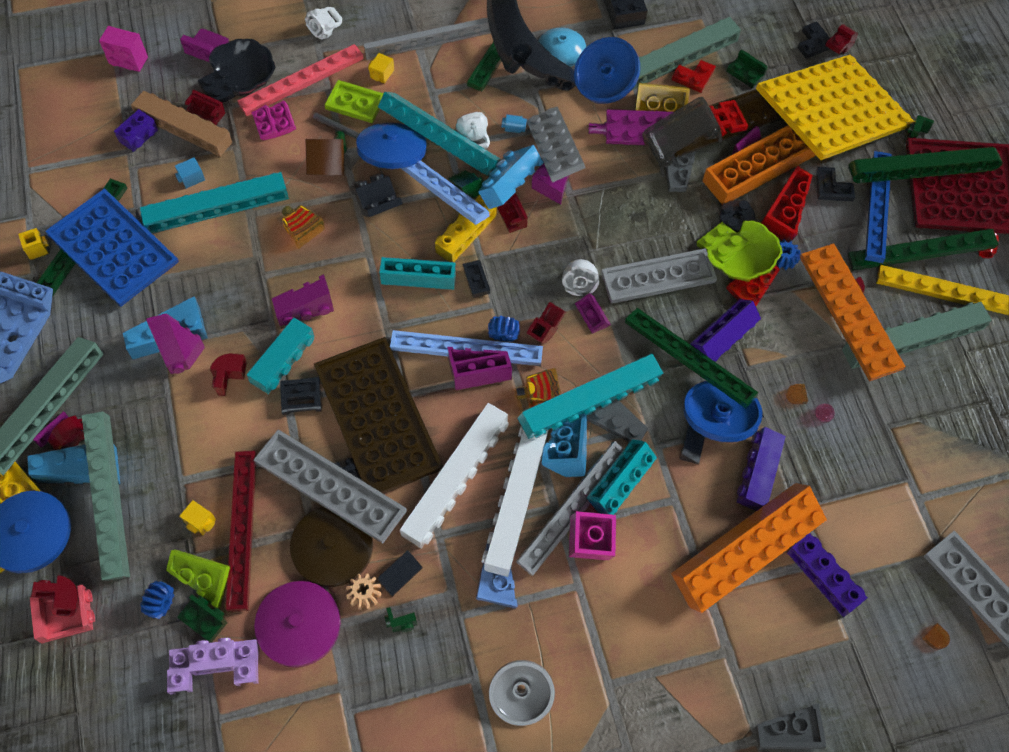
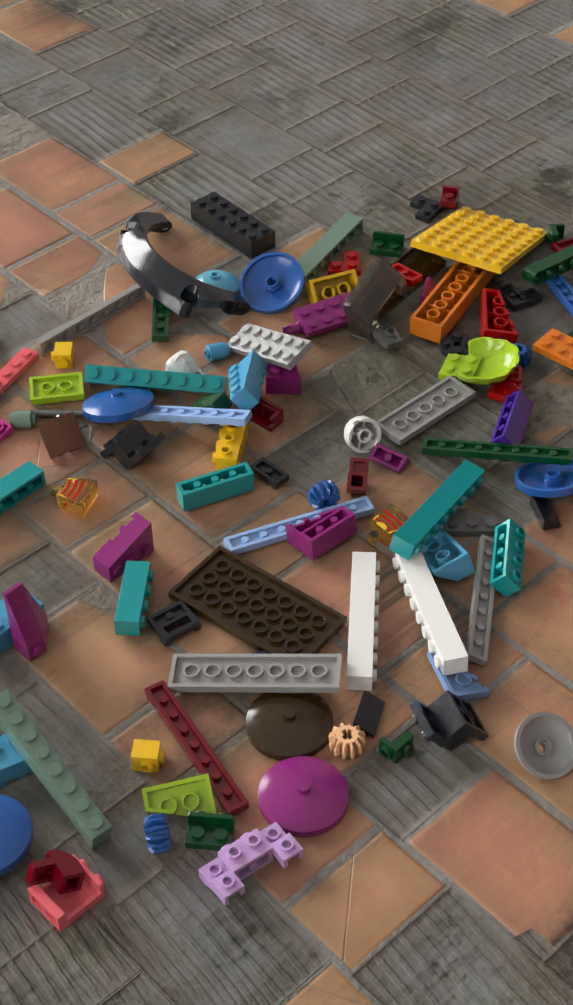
camera: 25 degrees left, 20 degrees down
dark red brick [210,353,247,396] -> none
dark pink brick [569,511,616,561] -> none
none -> sand green brick [9,410,37,429]
none -> black bracket [409,690,489,751]

